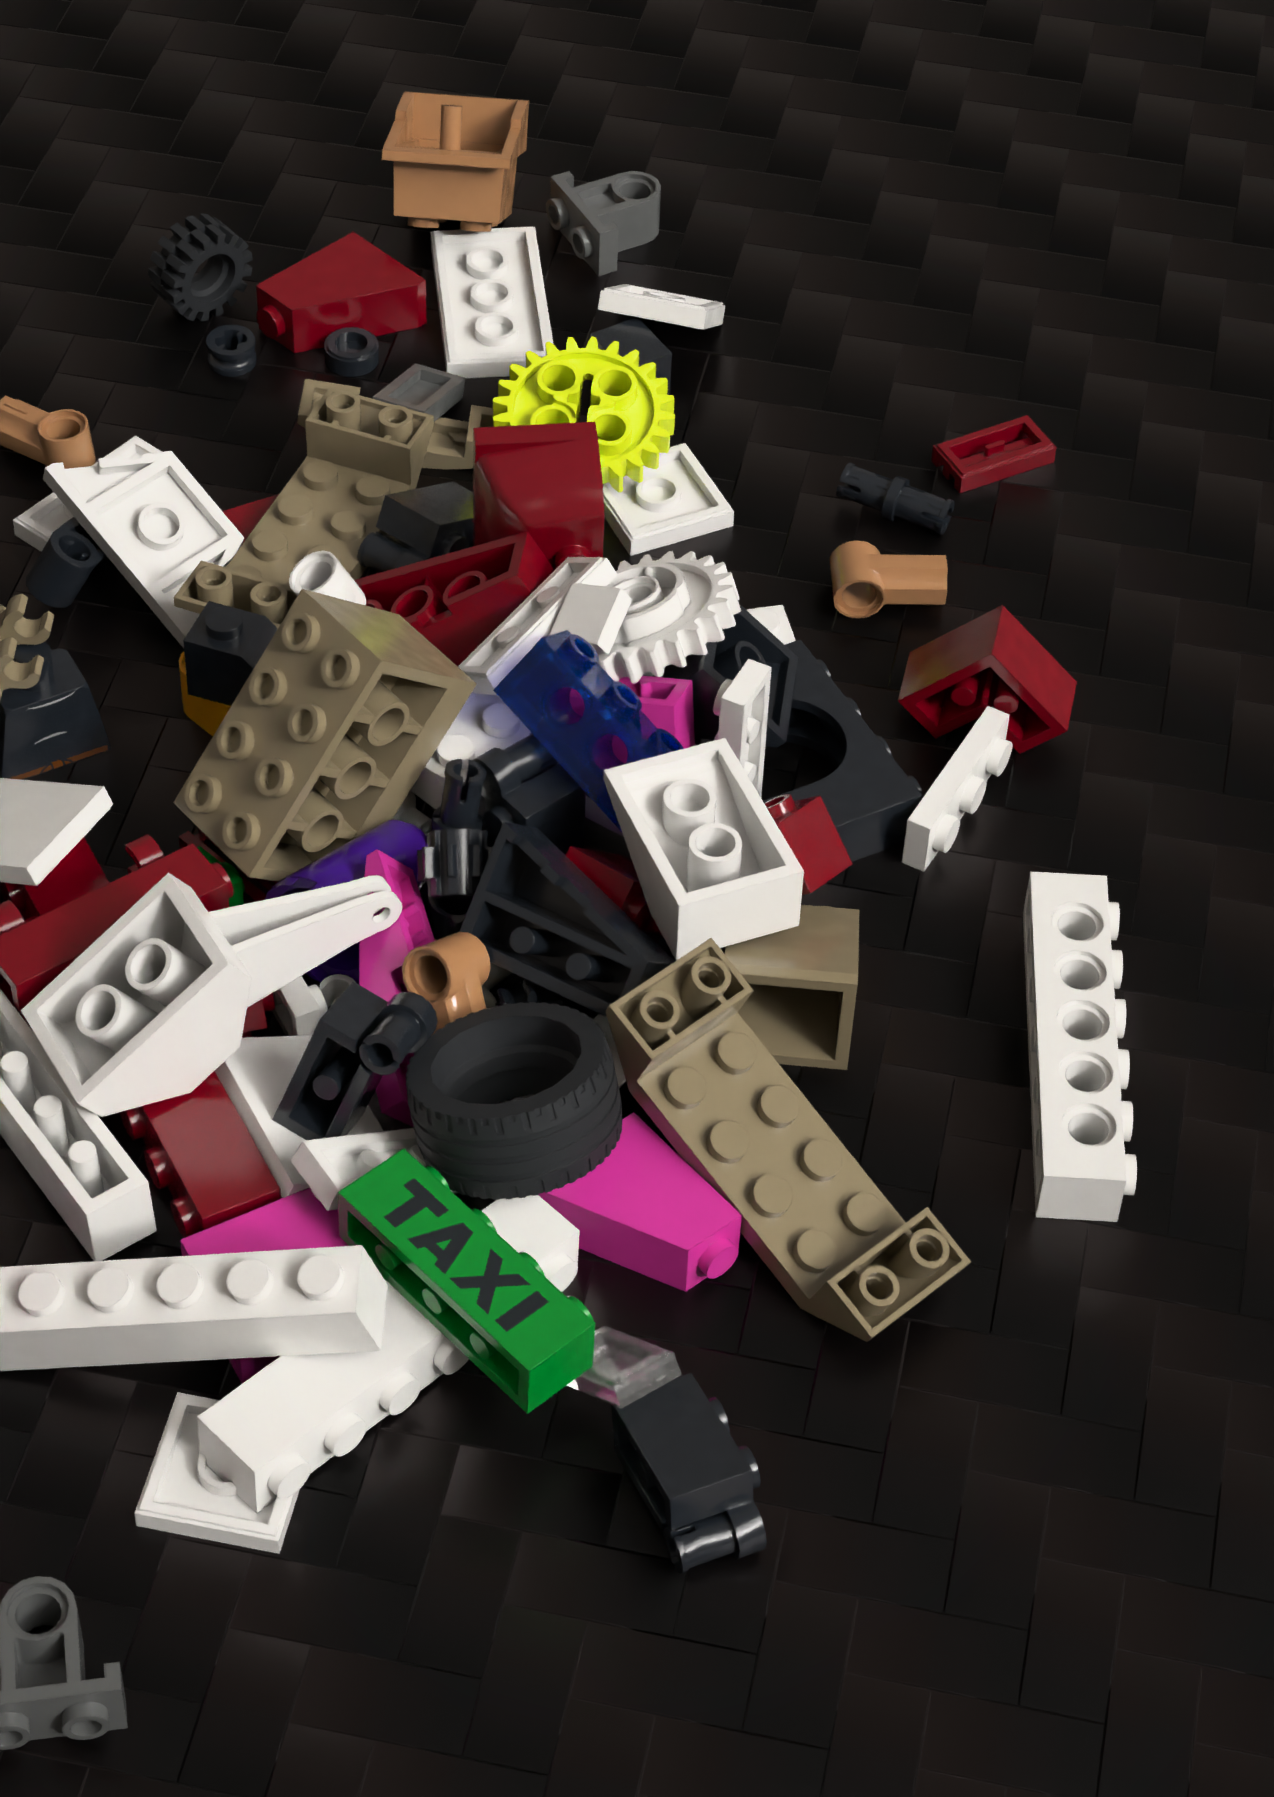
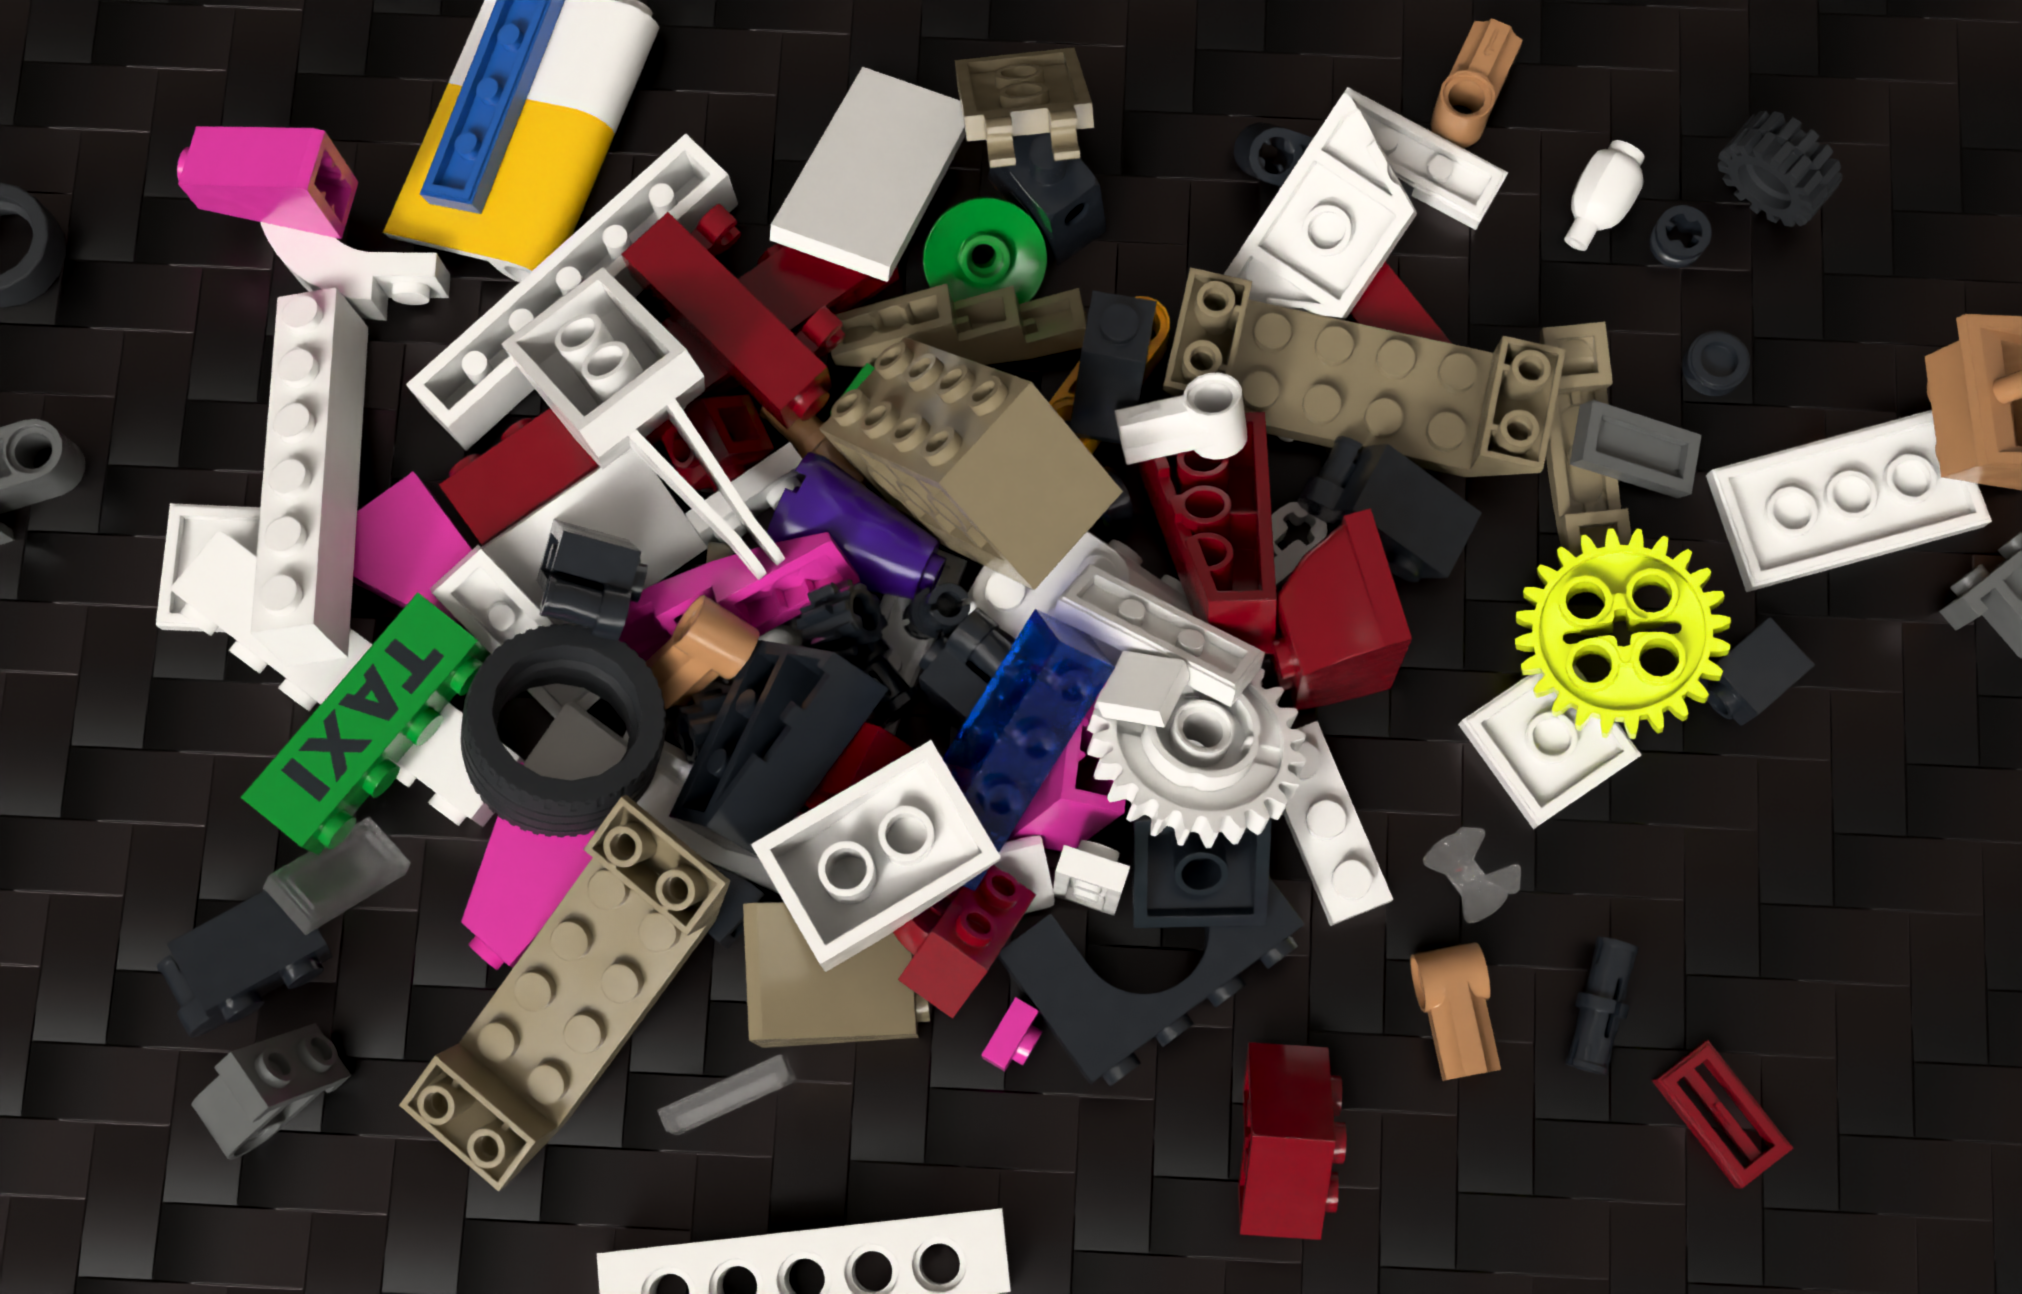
camera: 85 degrees right, 30 degrees up
dark red slope [256,232,427,353] -> none
white tile [598,284,725,330] -> none
white plate [902,706,1013,872] -> none
none -> dark grey pin [191,1023,352,1160]
none -> clear tile [657,1054,795,1135]
none -> dark tan slope [831,284,1087,368]
none -> green dish [923,197,1047,304]
none -> dark pink plate [982,997,1043,1072]
none -> clear piece [1423,827,1521,923]
none -> white plant [1564,140,1645,251]

